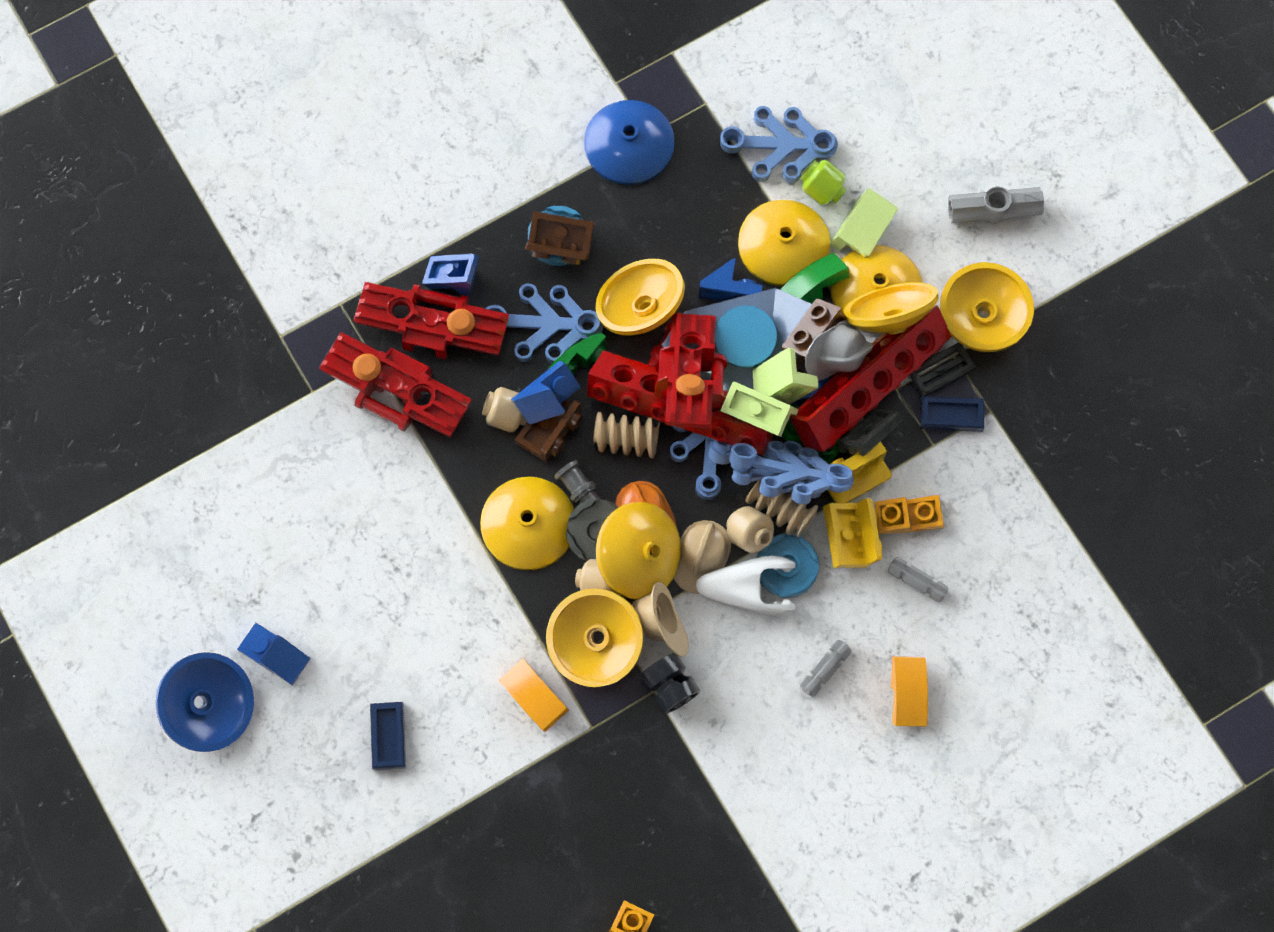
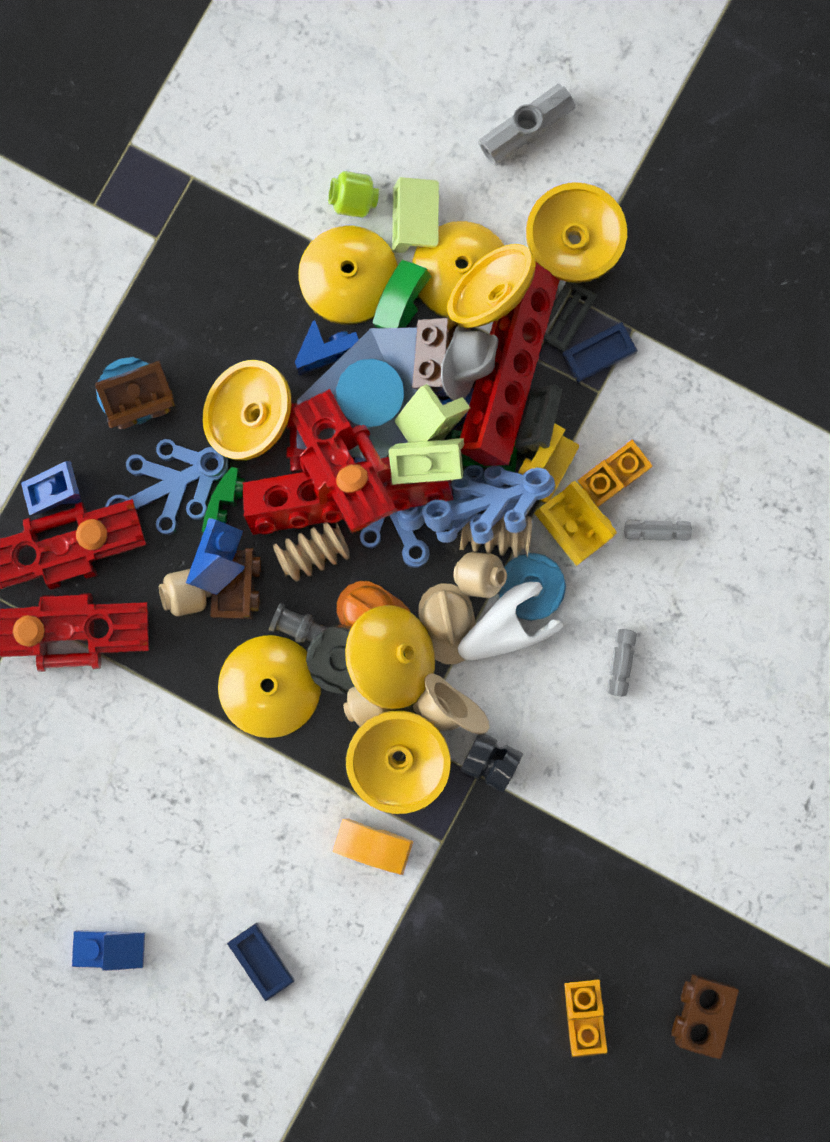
camera: 30 degrees left, 10 degrees up
blue dish [156,652,254,752] -> none
blue dish [584,100,674,185] -> none
medium blue plant [720,106,838,183] -> none
light orange slope [890,656,928,726] -> none

